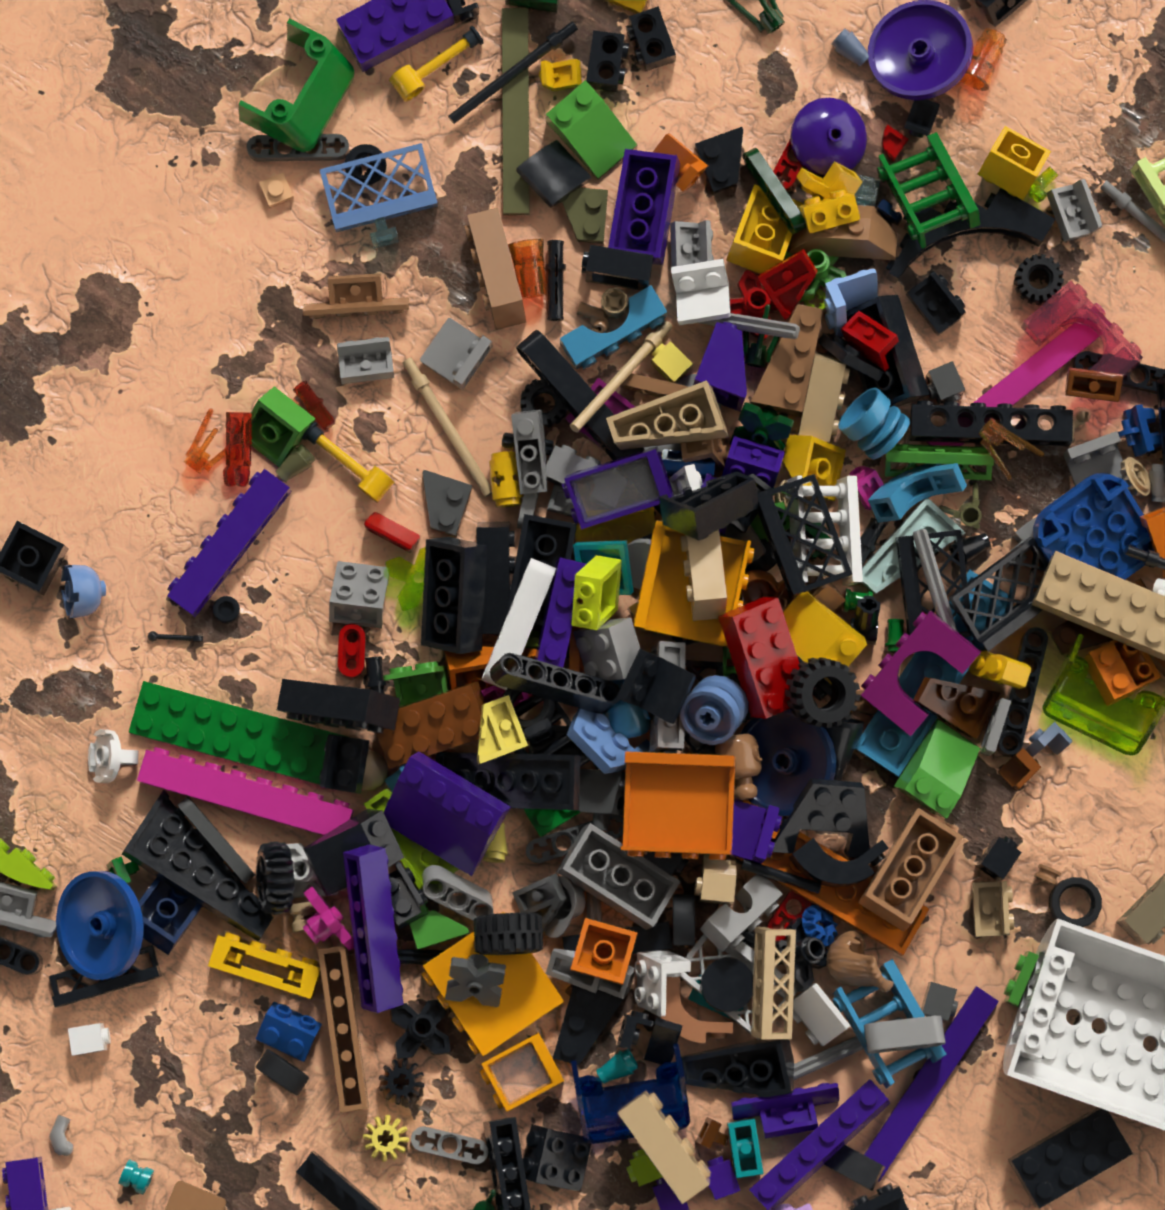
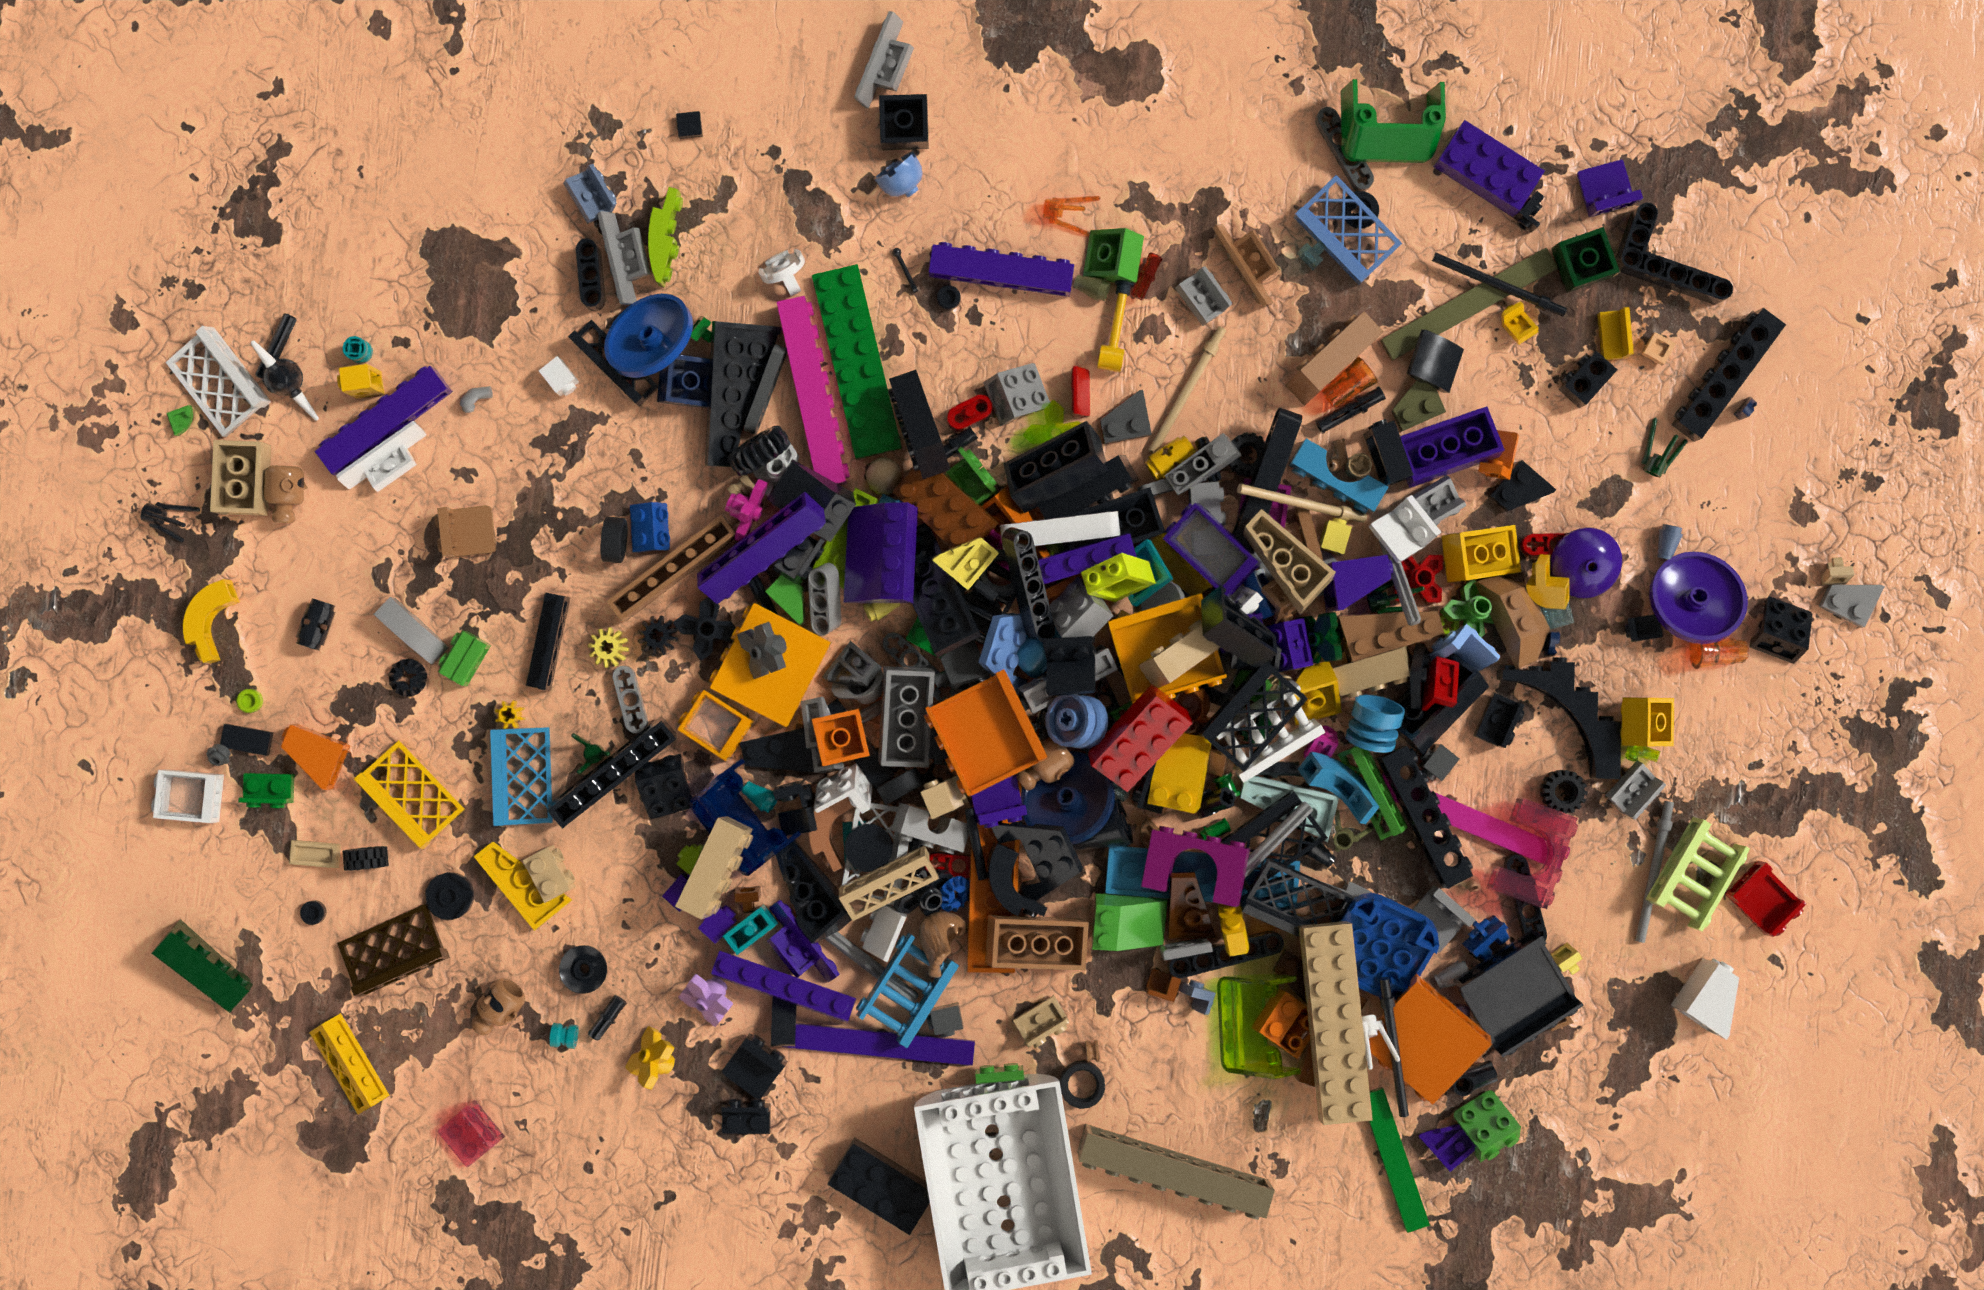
camera: 60 degrees right, 5 degrees up
teal wheel [118,1159,155,1195] -> none
yellow brick [208,932,321,999] -> none
clear red hinge [223,412,252,487] -> none
light nougat plate [259,173,294,208] -> none
black bracket [320,734,370,794] -> none
yellow piece [389,26,484,102] -> none
light grey bracket [420,318,493,390] -> none
black tyre [474,913,543,955] -> none
bright green slope [546,80,637,179] -> none
light grey tile [547,484,574,517] -> none
black brick [586,30,629,92] -> none
beam [743,148,806,234] -> none
red wing [758,249,818,320] -> none
black tyre [785,657,860,728] -> none
yellow bracket [798,189,860,233] -> none
light grey beam [864,1016,946,1053] -> none
green fence [877,132,980,249] -> none
red tile [882,124,909,162] -> none
black brick [975,836,1022,881] -> none
clear orange plant [979,418,1044,480] -> none
dark orange brick [1065,367,1123,402] -> none
tan gear [1120,457,1151,498] -> none

